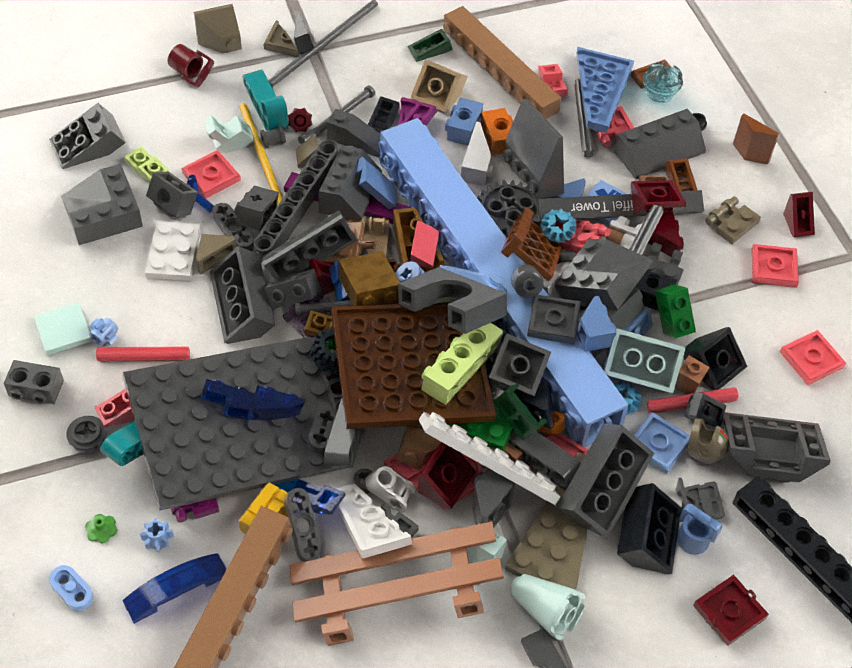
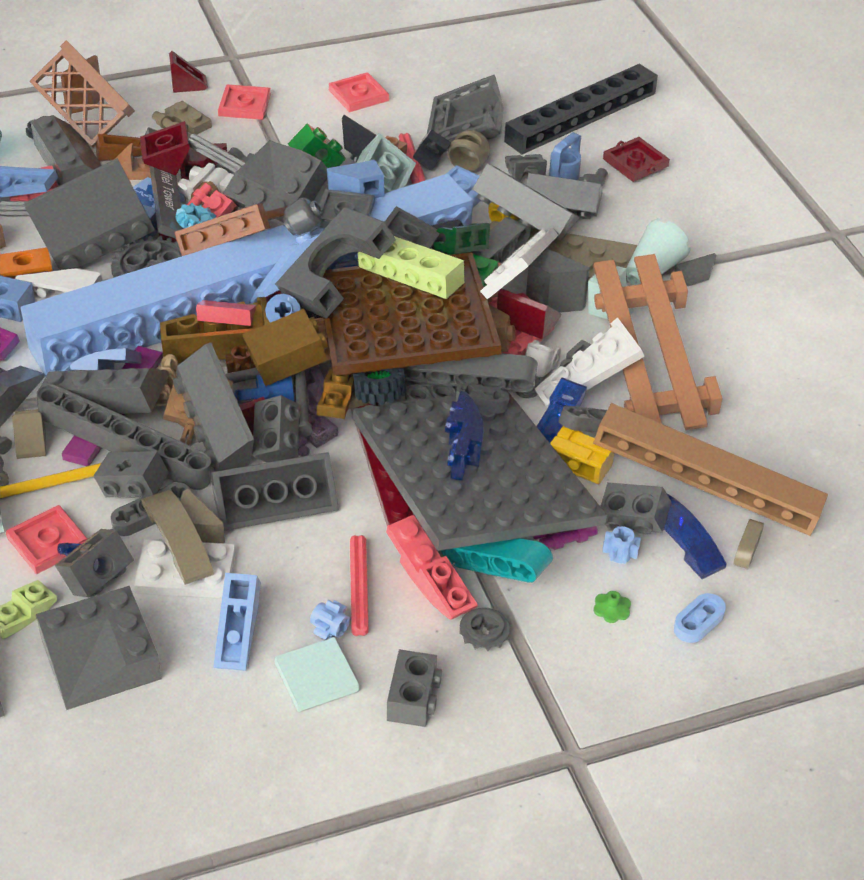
camera: 90 degrees left, 10 degrees down
none -> fence [29,40,135,148]
none -> dark tan slope [141,490,214,585]
none -> light blue slope [214,573,261,671]
none -> dark grey arm [578,168,608,187]
none -> dark grey brick [600,482,671,534]
none -> dark tan beam [733,519,764,569]

